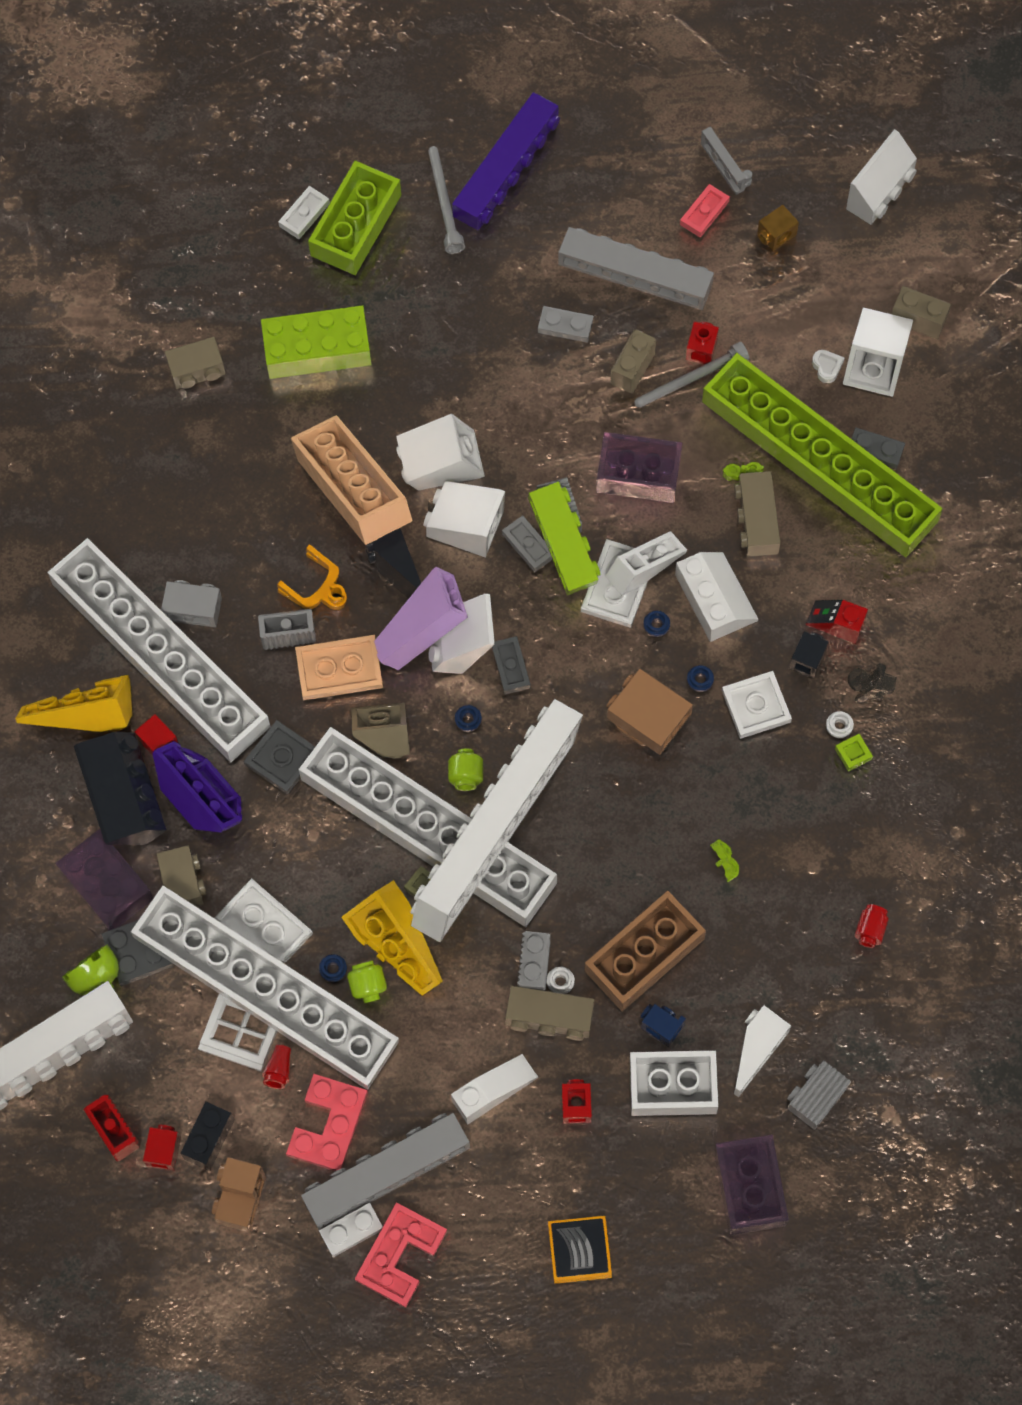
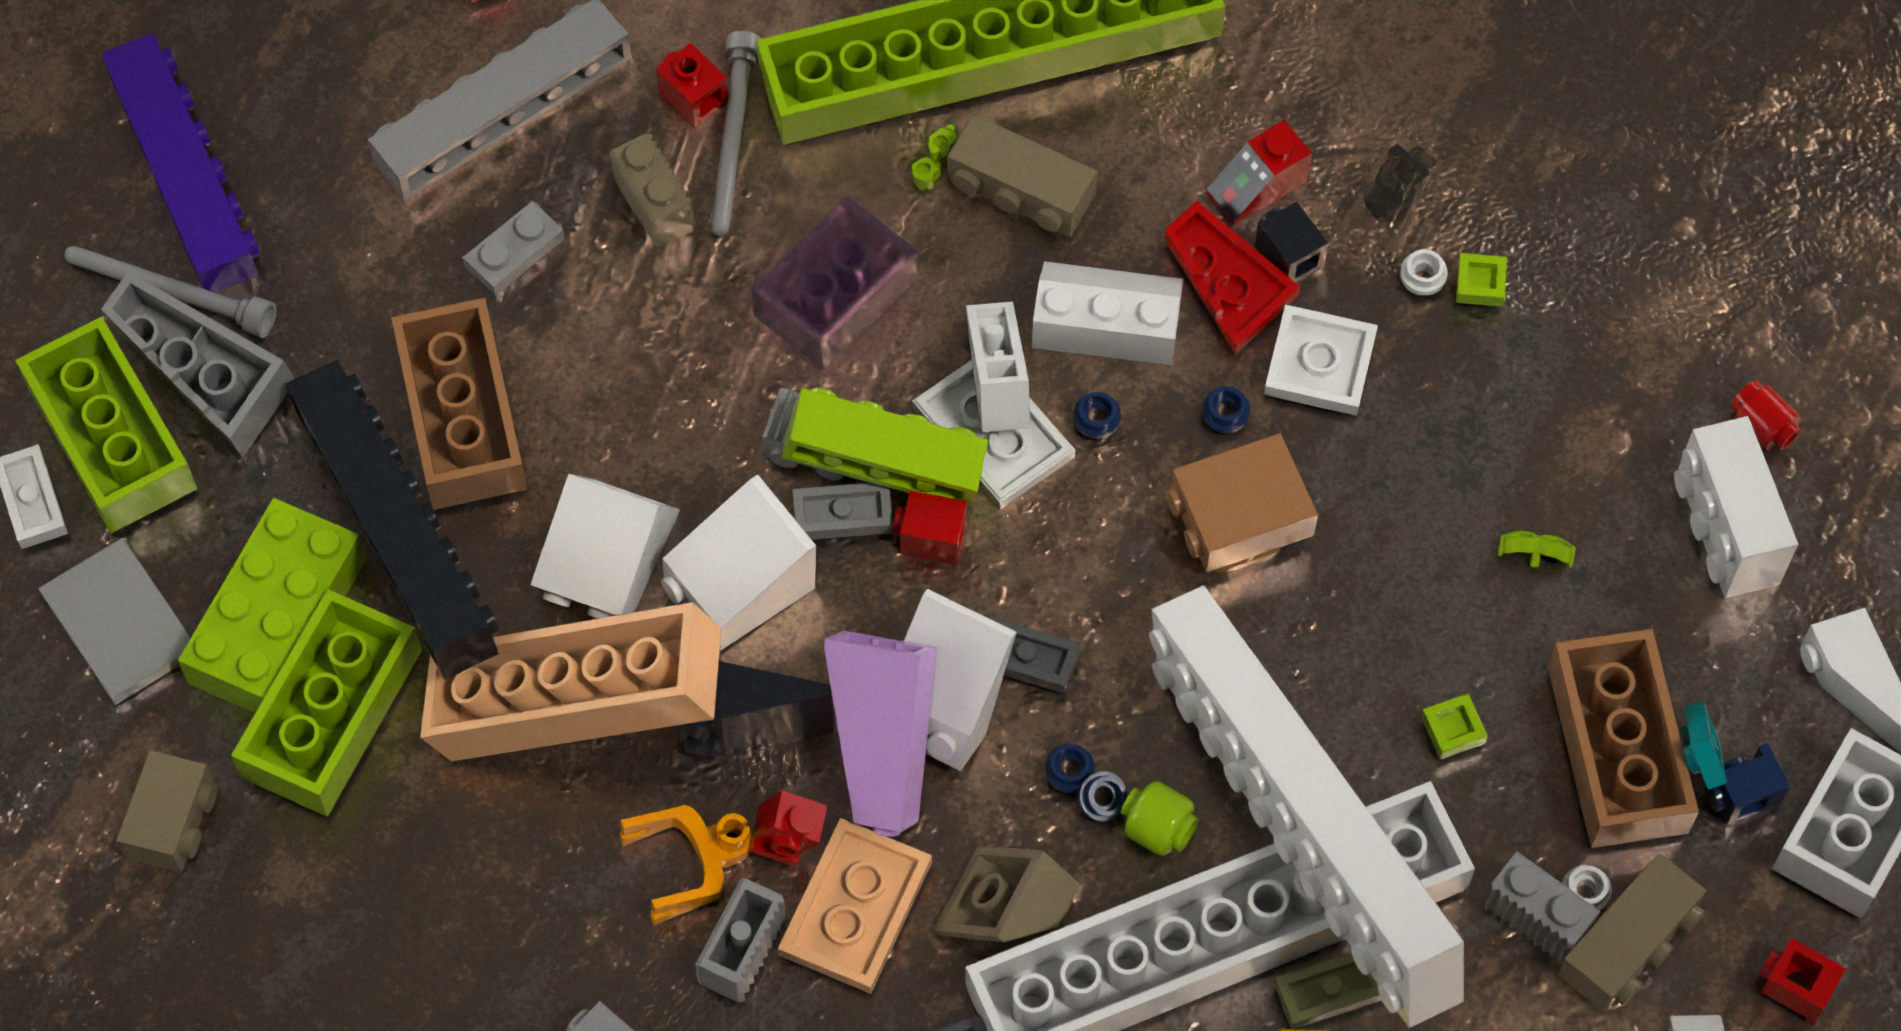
camera: 60 degrees left, 5 degrees down
none -> light grey tile [38,537,191,705]
none -> light grey wedge [101,271,295,458]
none -> lime brick [231,589,422,817]
none -> black brick [285,360,500,680]
none -> medium nougat brick [391,298,528,510]
none -> red brick [749,790,827,867]
none -> red brick [893,490,967,564]
none -> dark blue plate [1078,771,1127,821]
none -> red wing [1164,201,1300,355]
none -> lime plate [1421,693,1488,759]
none -> white brick [1674,416,1798,598]
none -> teal plate [1680,700,1727,790]

